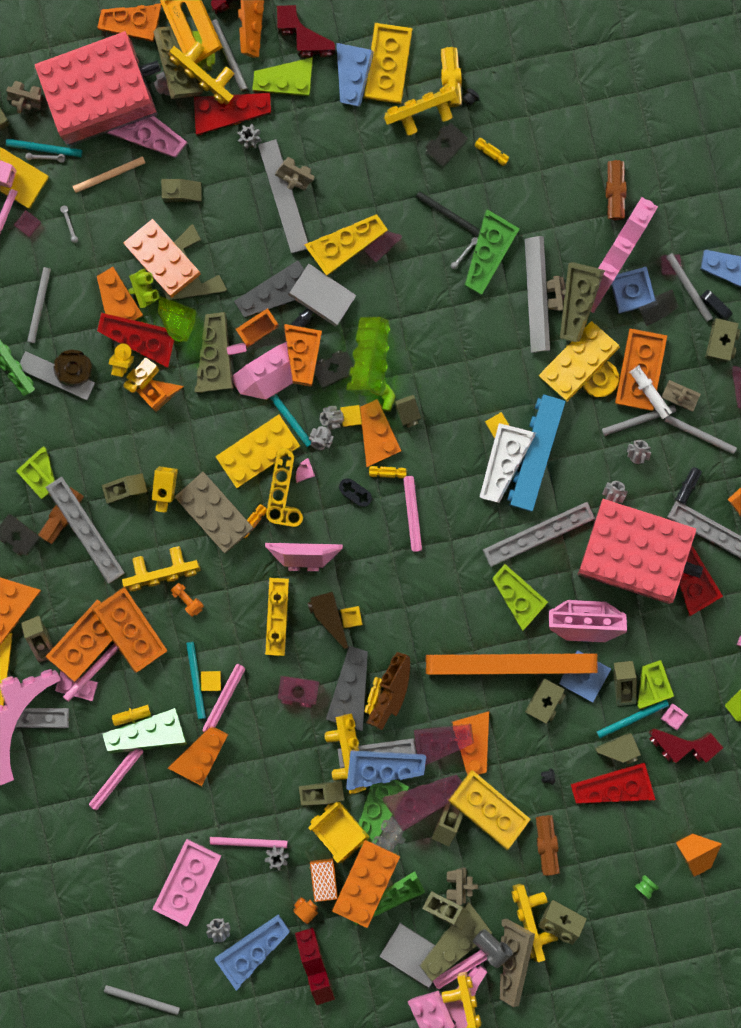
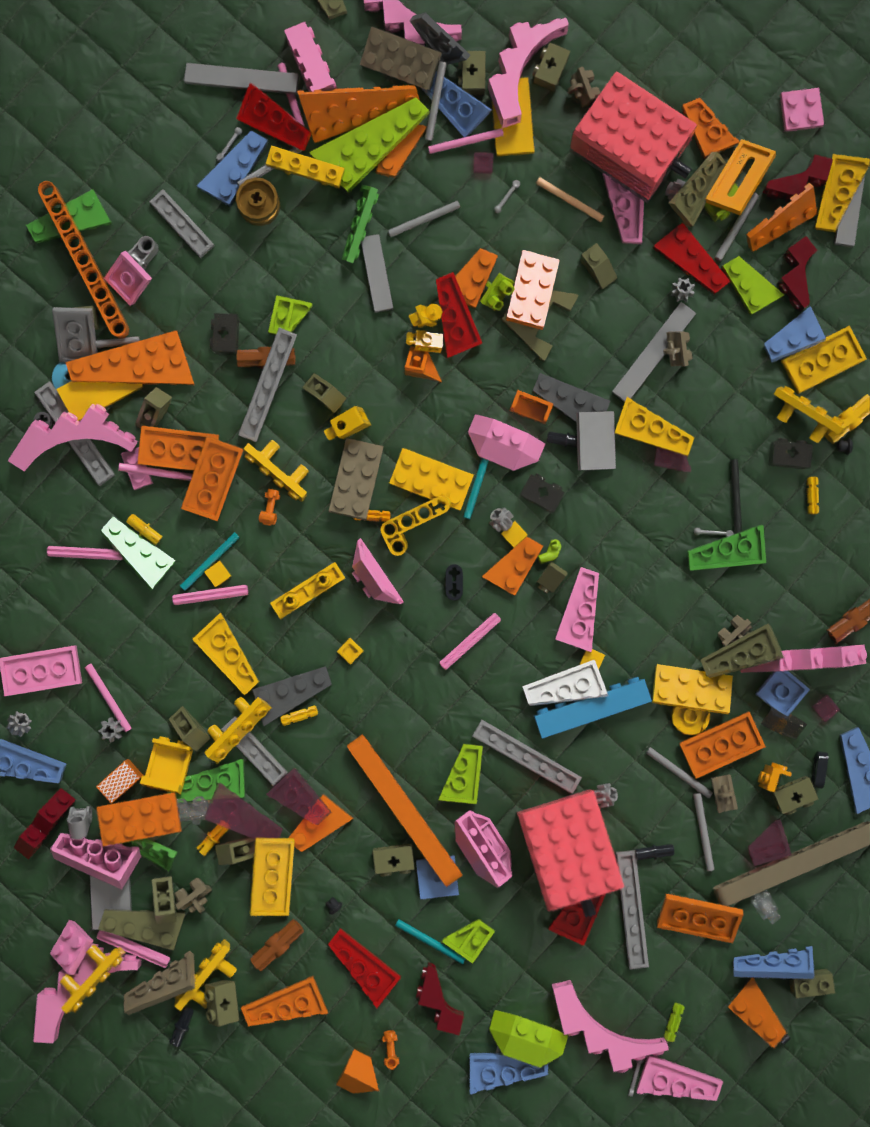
camera: 55 degrees right, 0 degrees up
teal bar [6,139,82,157] -> none
light grey hinge [25,153,65,162] -> none
dark brown tile [53,349,92,387] -> none
clear neon green slope [158,296,196,342] -> none
yellow plate [168,41,234,105] -> none
orange wing [168,726,228,786] -> none
olive wing [195,312,233,393] -> none
bright pink tile [227,343,247,355] -> none
clear pink brick [278,676,319,708] -> none
orange wing [284,324,322,387] -> none
orange plate [294,897,318,925] -> none
bright pink tile [296,458,315,483] -> none
dark brown slope [308,592,348,649] -> none
light grey gear [309,426,334,450] -> none
clear neon green wedge [346,317,390,396] -> none
medium blue wing [346,750,426,790] -> none
reddish brown slope [367,652,410,730] -> none
yellow axle [369,466,407,478] -> none
dark grey piece [472,929,513,968] -> none
light grey tile [525,236,550,353] -> none
olive slope [594,733,641,764] -> none
olive slope [614,661,636,706] -> none
light grey gear [627,440,651,464] -> none
white pin [629,365,672,419] -> none
bright green wheel [634,875,659,899] -> none
bright pink tile [661,703,688,730] -> none
light grey bar [666,253,713,321] -> none
none -> bright pink wedge [50,833,141,890]
none -> light grey piece [67,806,92,840]
none -> black axle [169,1006,194,1047]
none -> yellow wing [192,613,259,695]
none -> yellow axle [196,820,230,856]
none -> orange wing [241,976,328,1026]
none -> orange bar [382,1030,399,1070]
none -> bright pink wing [555,567,599,652]
none -> light orange bracket [758,762,792,792]

